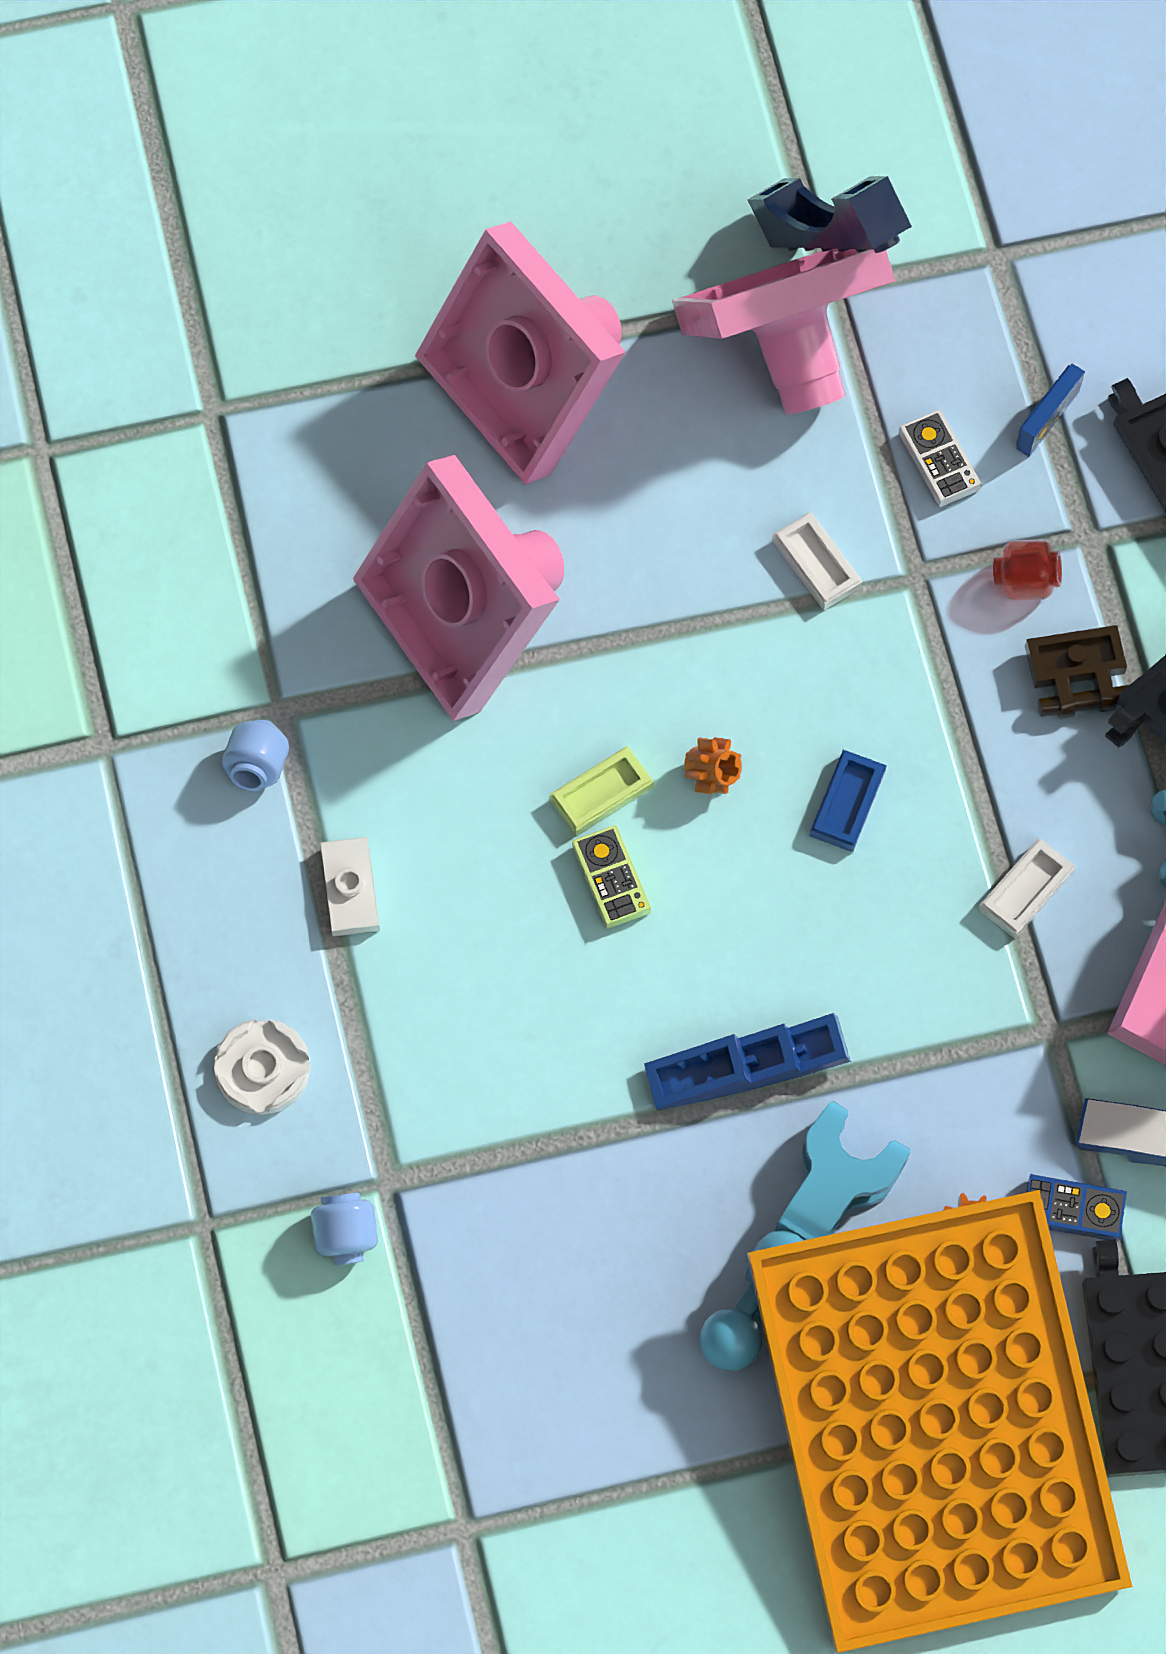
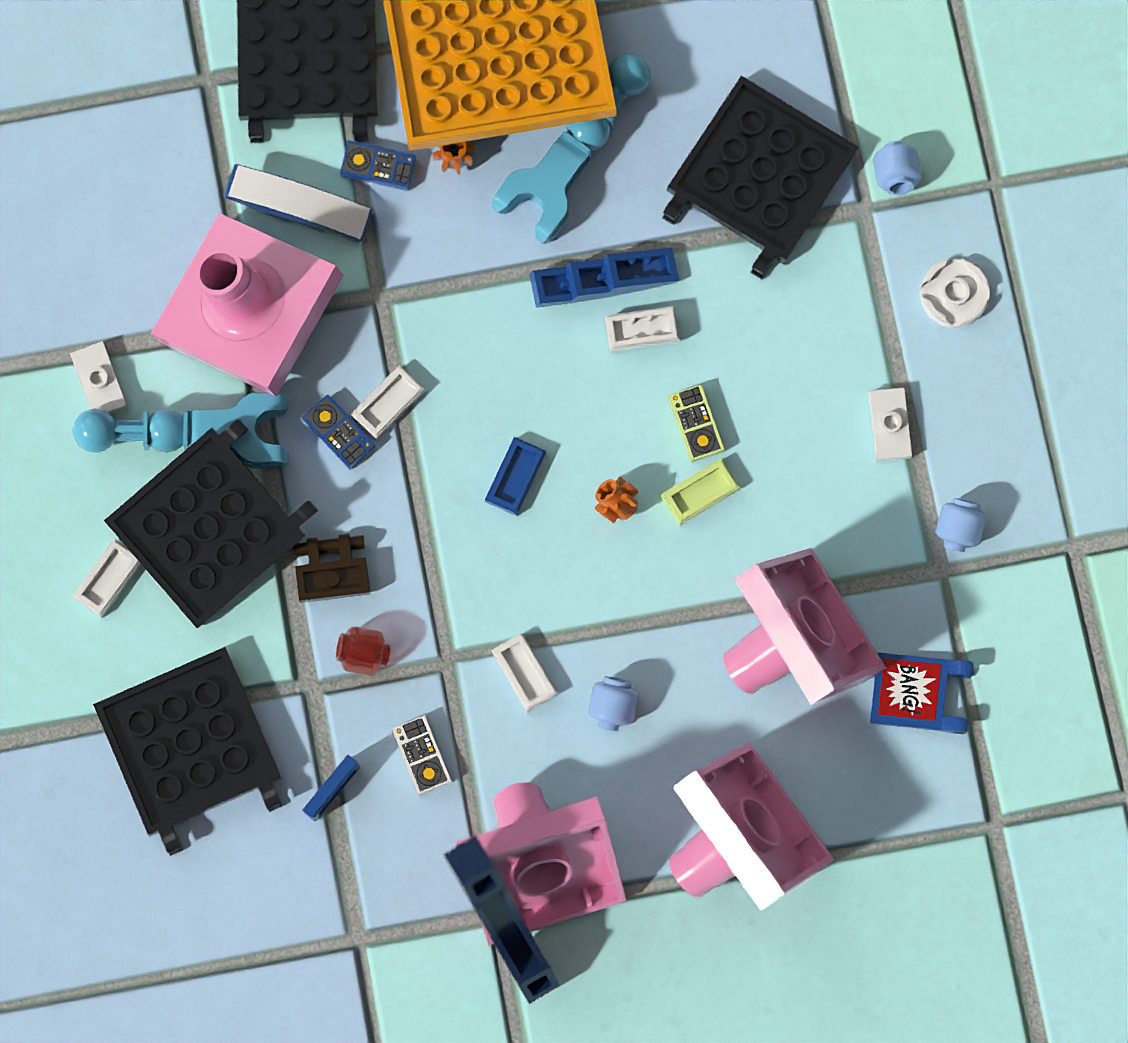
camera: 175 degrees left, 10 degrees up
none -> tile [302,394,376,470]
none -> light blue head [588,676,638,731]
none -> white plate [605,306,679,352]
none -> black plate [662,75,859,280]
none -> flag [870,652,974,735]

